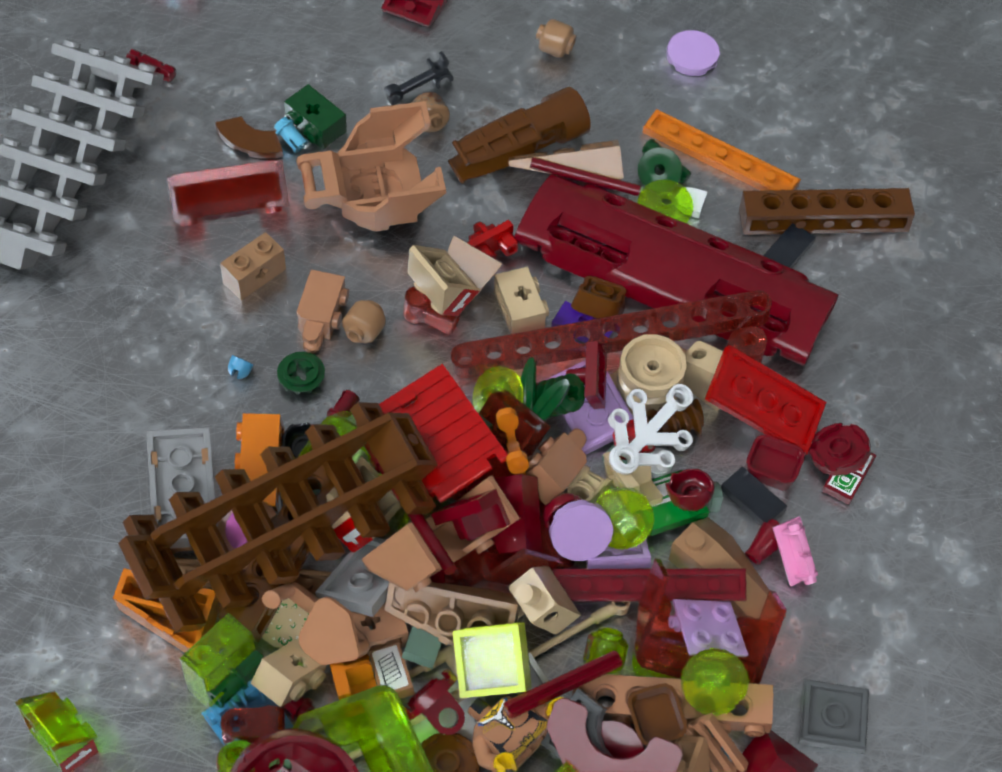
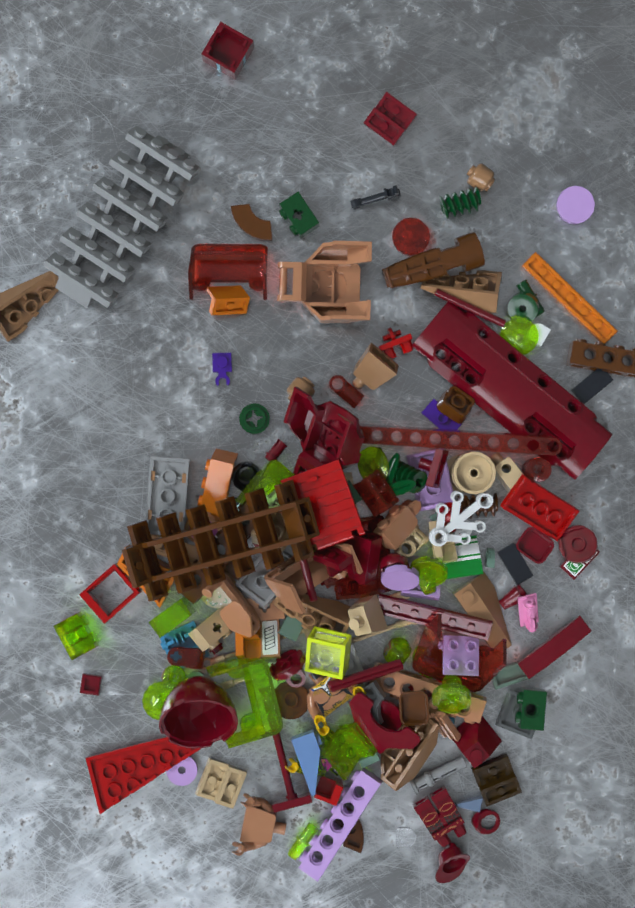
camera: 10 degrees right, 30 degrees up
dark red axle [126,49,176,82] -> none
dark green axle [207,650,265,708] -> none
medium nougat brick [220,232,286,301] -> none
dark azure hinge [228,355,254,380] -> none
medium azure pin [274,117,308,153] -> none
nougat hinge [296,269,349,354] -> none
tan slope [407,245,479,316] -> none
medium nougat head [412,92,450,133] -> none
tan brick [494,267,549,337] -> none
orange piece [496,407,529,475] -> none
dark red hair [665,468,715,511] -> none
none -> red window [79,563,142,624]
none -> orange panel [206,285,250,315]
none -> dark purple plate [212,353,232,386]
none -> dark red piece [283,387,365,475]
none -> clear red tile [392,217,430,256]
none -> dark green piece [439,187,481,219]
none -> sand green tile [489,661,528,690]
none -> dark green brick [515,687,547,731]
none -> dark red slope [518,615,592,679]

